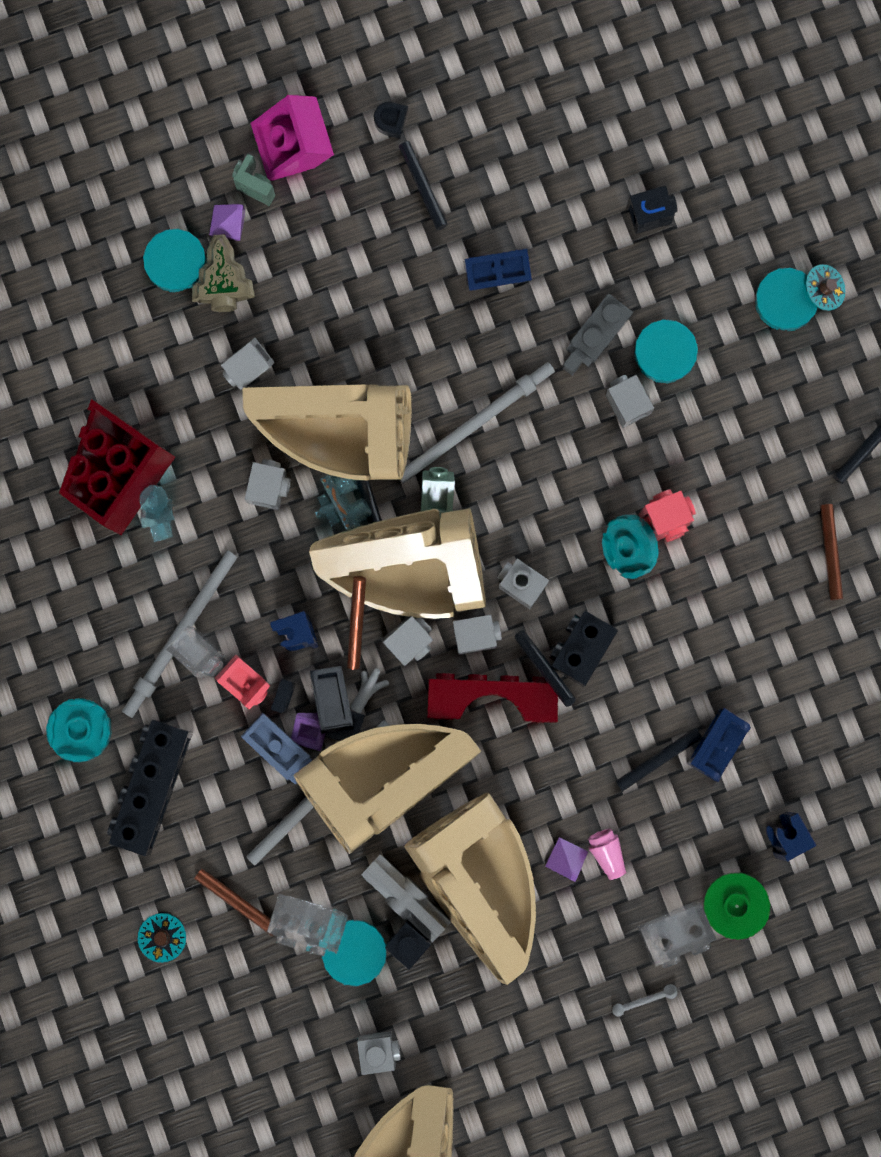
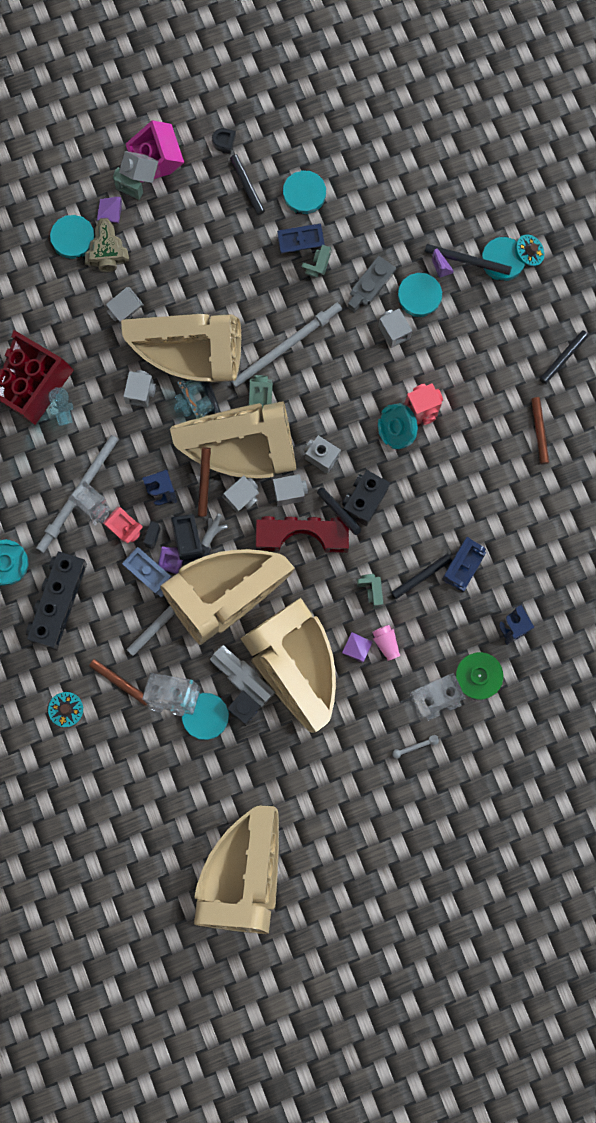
camera: 10 degrees left, 5 degrees down
light grey brick [357,1031,401,1075] -> none
black brick [627,185,678,234] -> none
none -> light grey brick [119,151,159,183]
none -> teal tile [283,170,326,214]
none -> sand green bracket [302,245,332,278]
none -> sand green bracket [357,574,383,609]
none -> black bar [425,244,512,275]
none -> medium lavender slope [431,249,454,278]

